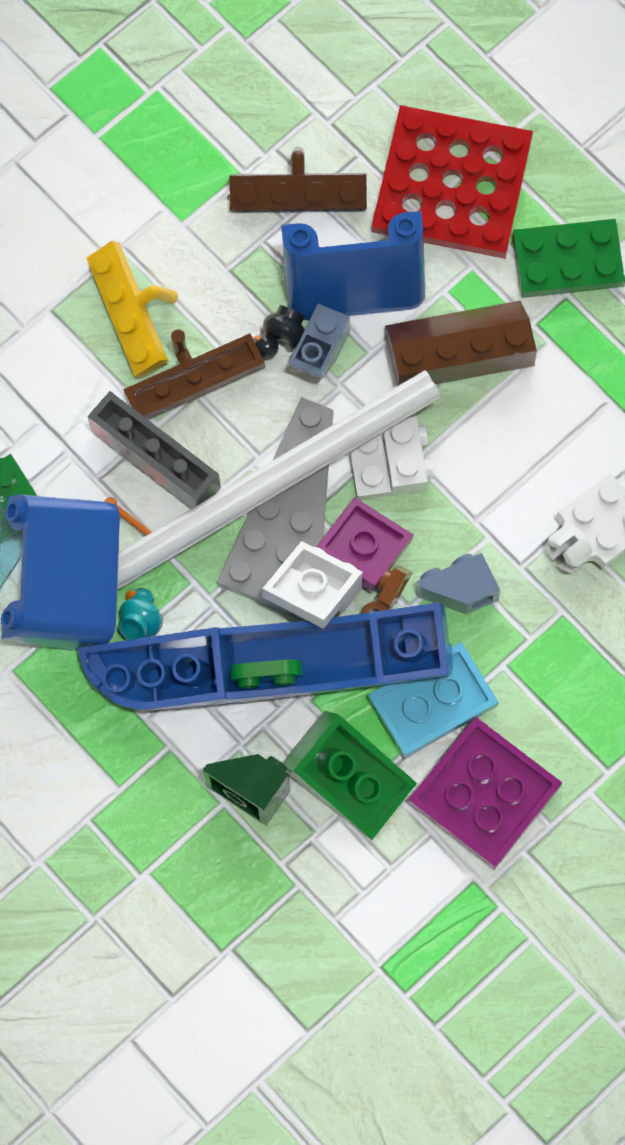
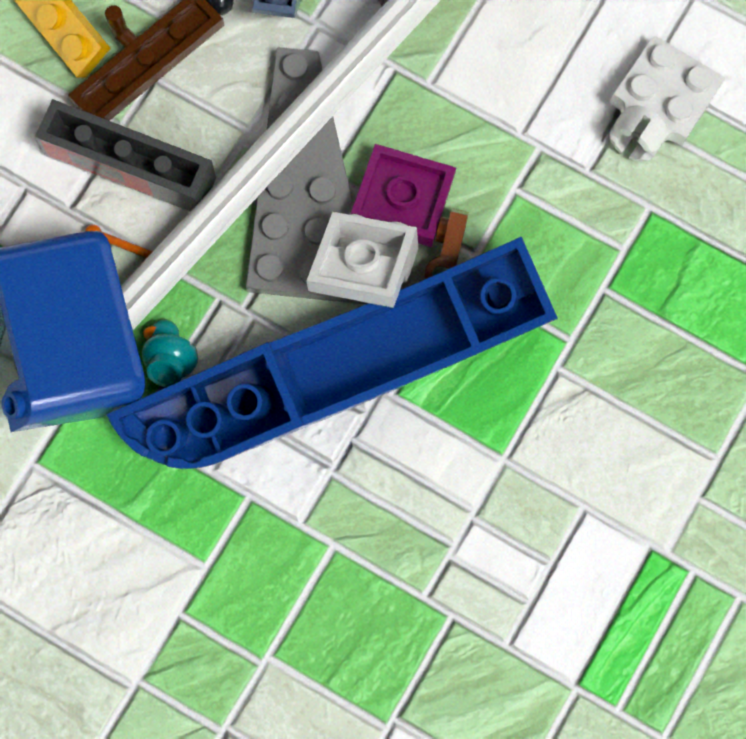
camera: 20 degrees left, 5 degrees up
dark green slope [203,754,291,826] -> none
green plate [230,660,303,689] -> none
green slope [283,711,417,840] -> none
white plate [350,416,433,501] -> none
medium azure plate [368,642,499,759] -> none
magenta plate [408,717,562,870] -> none
sand blue slope [416,553,500,615] -> none

